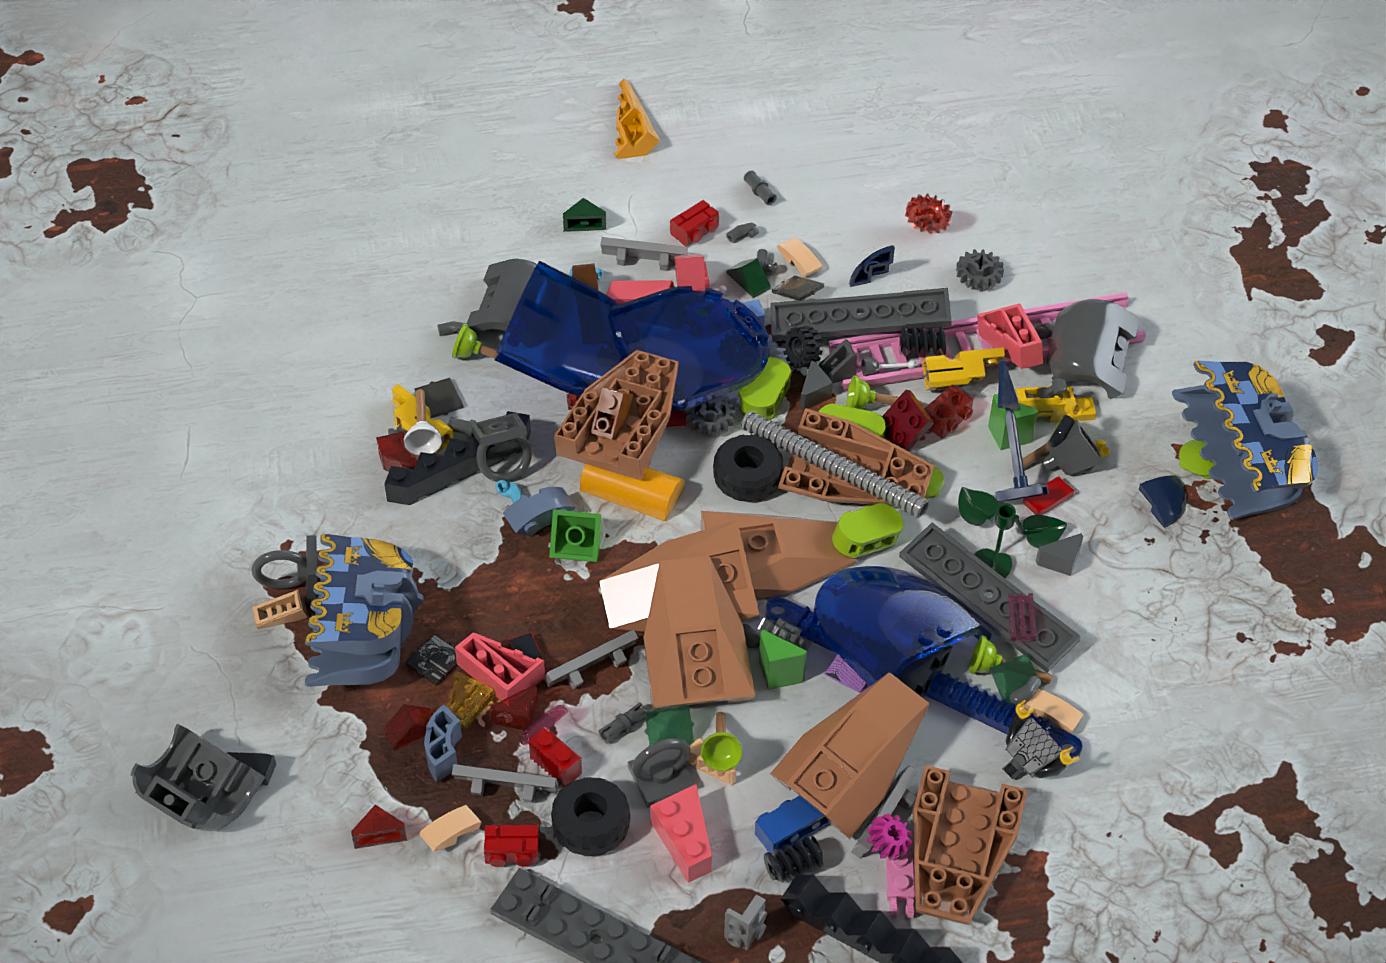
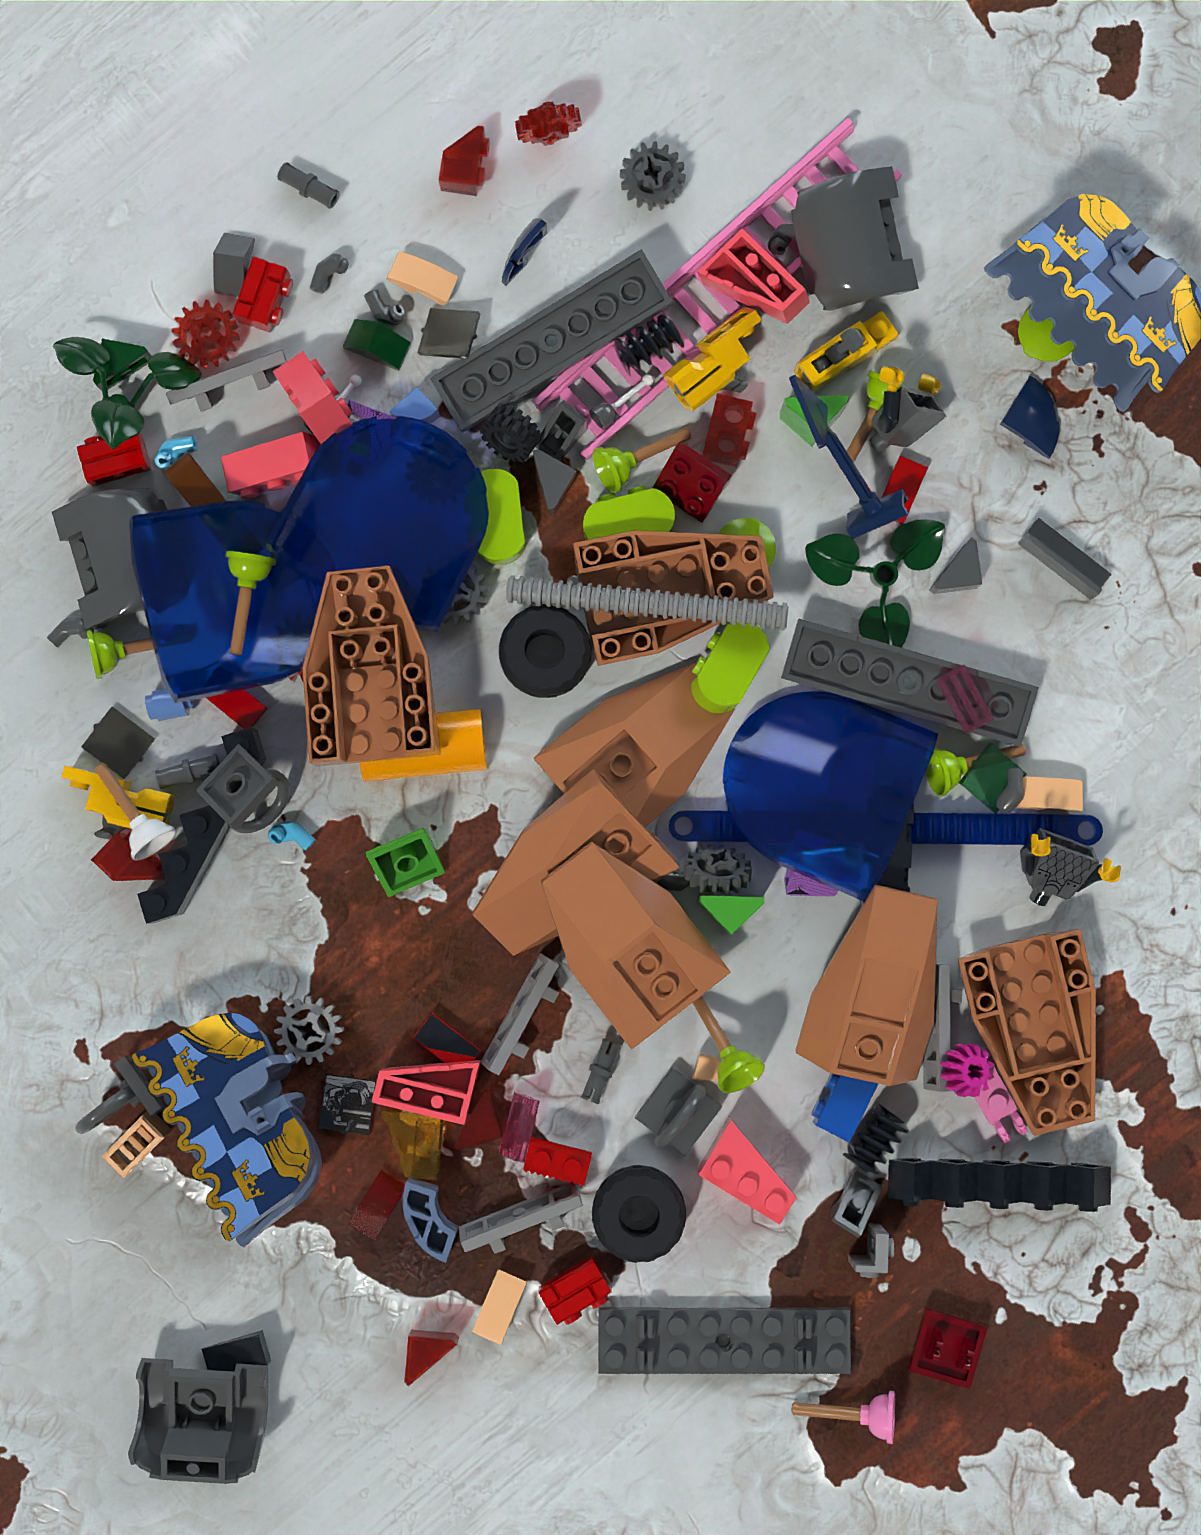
camera: 30 degrees left, 35 degrees up
sand blue brick [503,487,576,537] -> none
dark orange slope [591,387,633,439] -> none
light orange wedge [615,78,660,159] -> none
clear green piece [644,703,694,746] -> none
none -> dark green plant [53,337,202,449]
none -> red brick [77,433,152,487]
none -> medium blue brick [145,685,194,721]
none -> clear red gear [171,300,240,369]
none -> red tile [199,669,268,729]
none -> dark grey slope [213,233,255,297]
none -> piece [225,551,276,656]
none -> light grey gear [274,996,344,1065]
none -> clear red slope [438,126,490,196]
none -> dark grey slope [830,1170,883,1238]
none -> dark grey panel [1018,518,1112,600]

